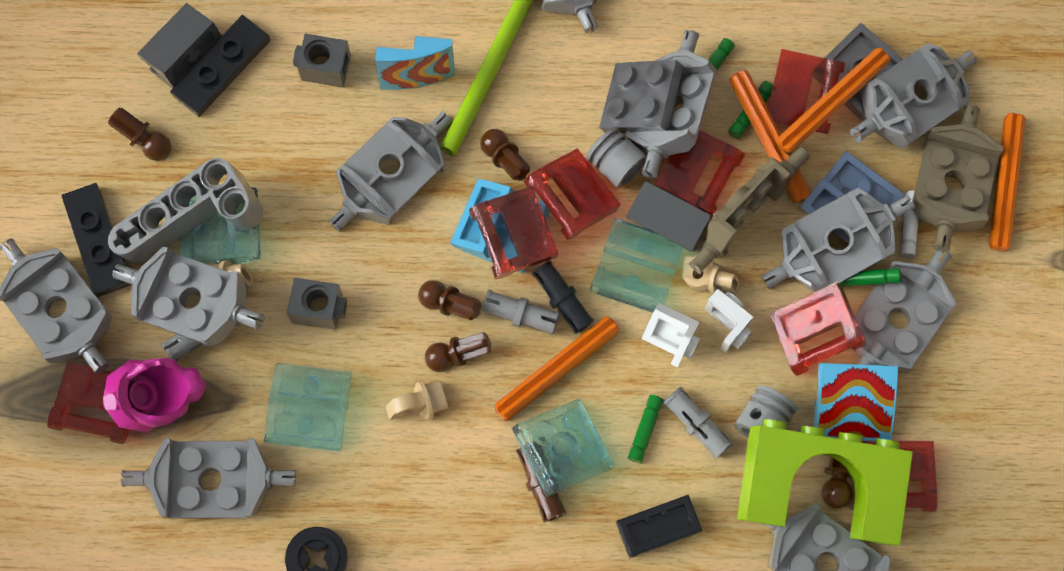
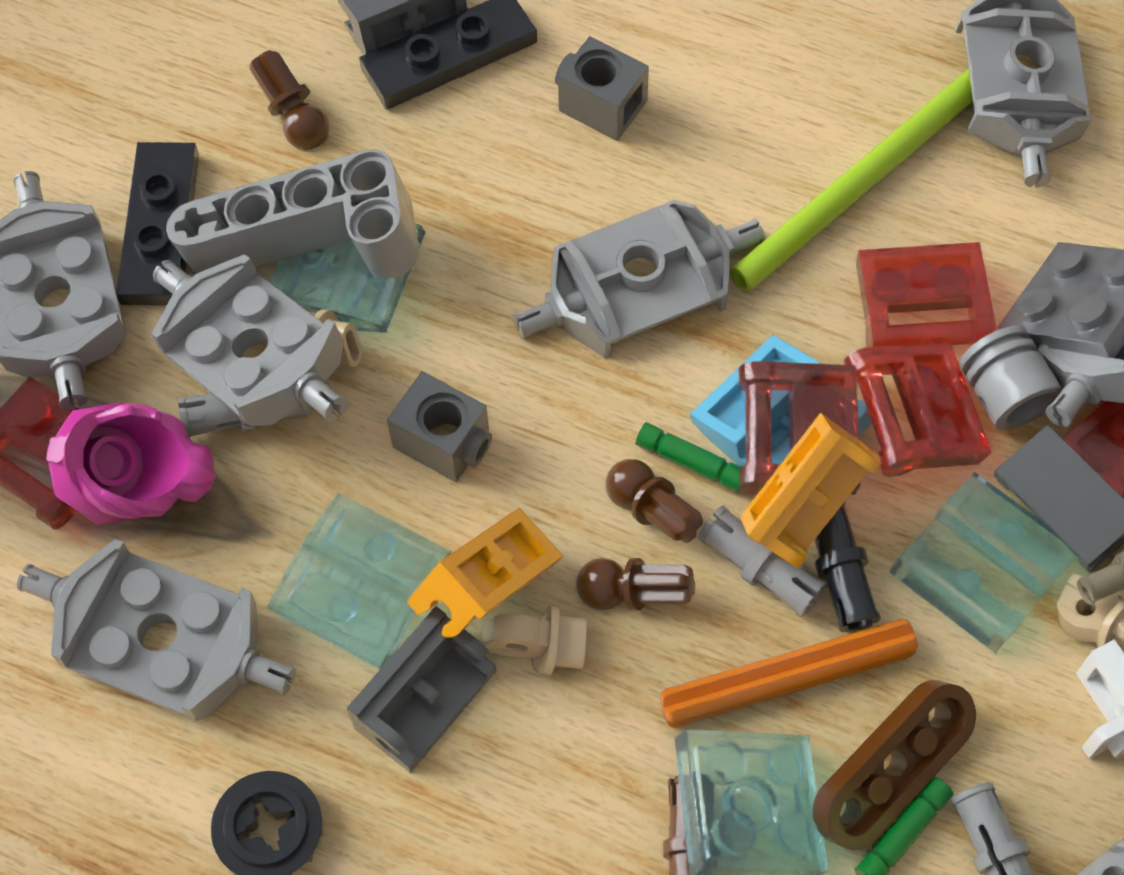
camera: 25 degrees right, 10 degrees down
slope [375,36,455,90] -> none
reddish brown axle [480,129,530,181] -> none
white bracket [642,303,700,368] -> none
none -> dark grey hinge [347,606,496,773]
none -> light orange hinge [407,507,564,638]
none -> green wheel [635,422,749,493]
none -> light orange hinge [740,413,882,568]
none -> reddish brown plate [812,680,976,850]
none -> clear red plate [856,242,997,357]

